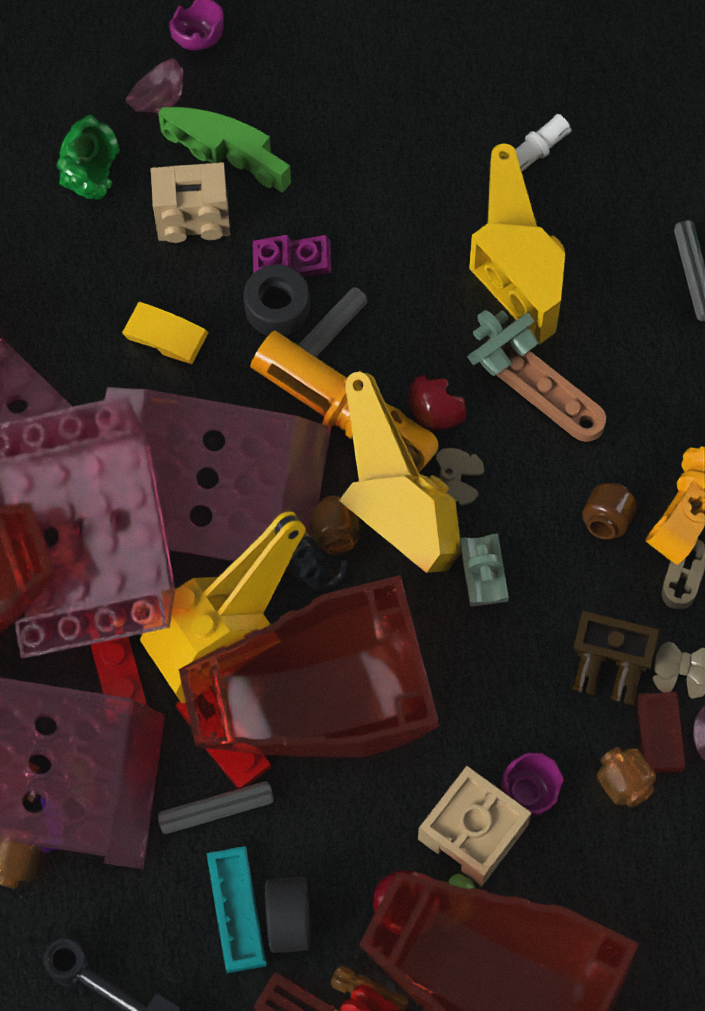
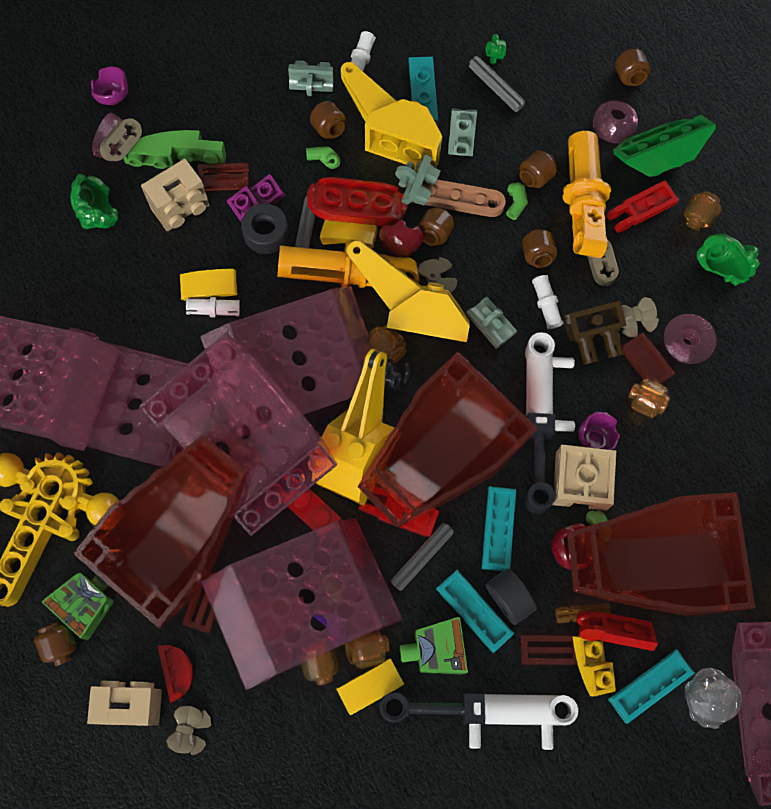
camera: 35 degrees left, 5 degrees up
none -> dark tan beam [100,119,142,161]
none -> white pin [186,297,240,317]
none -> clear red tile [198,163,249,191]
none -> sand green hips [288,61,333,96]
none -> bright green arm [306,146,340,169]
none -> red tile [307,177,408,226]
none -> reddish brown head [310,101,346,139]
none -> yellow slope [320,220,378,249]
none -> yellow slope [337,659,404,715]
none -> clear orange head [345,628,389,669]
none -> torso [400,617,468,674]
none -> teal plate [409,57,438,125]
none -> reddish brown head [418,208,454,246]
none -> sand green hips [448,108,477,156]
none -> teal plate [481,486,516,571]
none -> bright green arm [506,182,528,220]
none -> reddish brown head [519,150,557,188]
none -> white piece [524,332,575,514]
none -> white pin [532,275,563,329]

